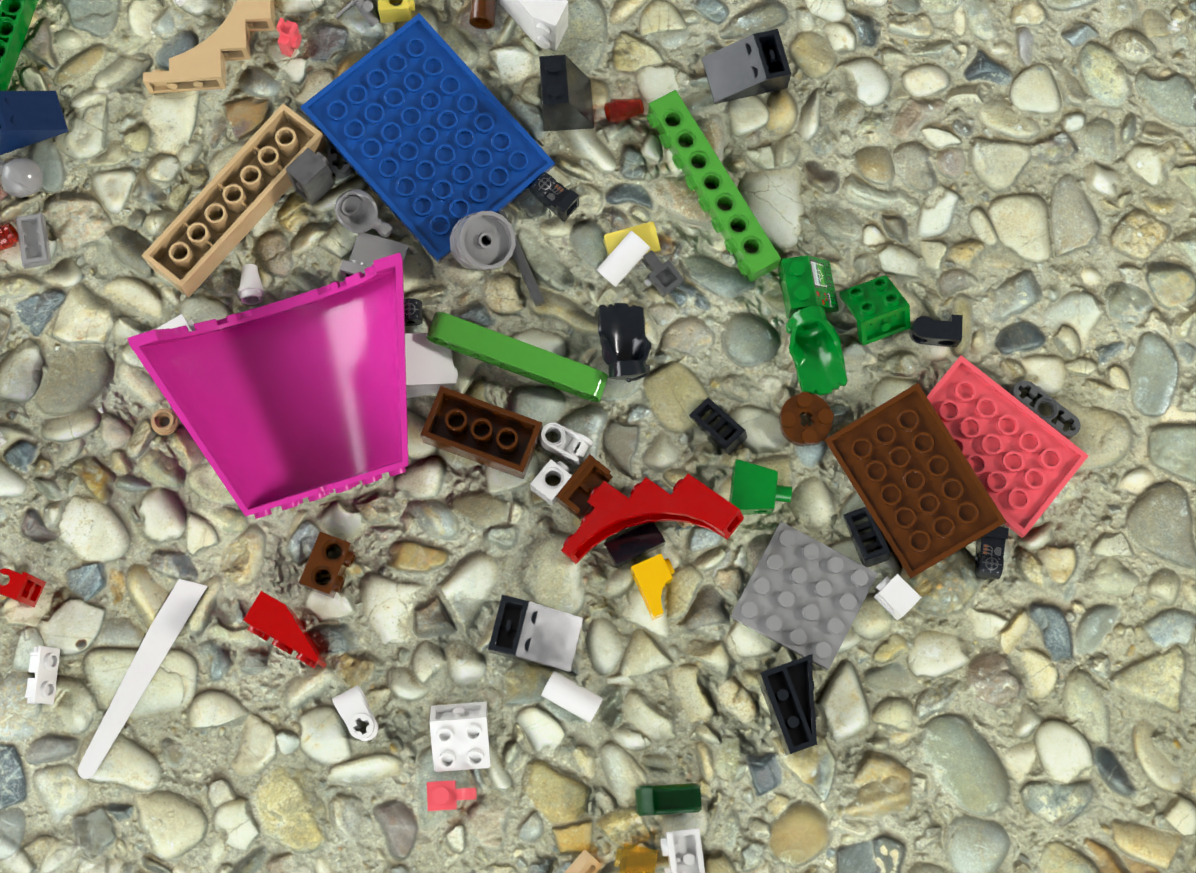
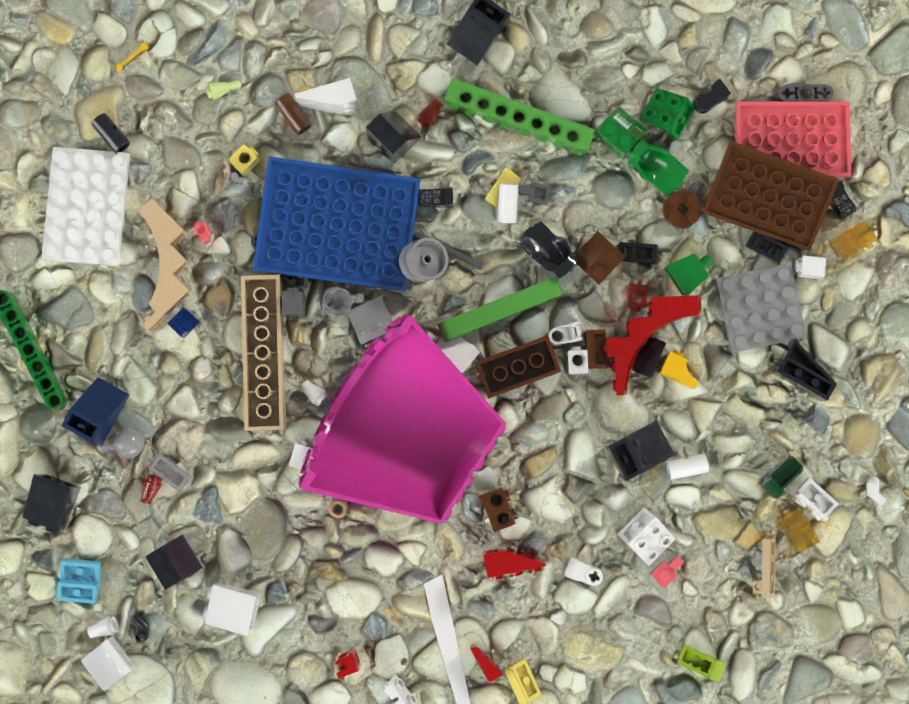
camera: 40 degrees left, 10 degrees up
none -> clear blue panel [167,307,200,338]
none -> red slope [470,644,503,683]
none -> light yellow slope [504,659,541,704]
none -> reddish brown slope [576,231,625,285]
none -> clear red brick [625,283,648,312]
none -> clear yellow brick [828,220,878,261]

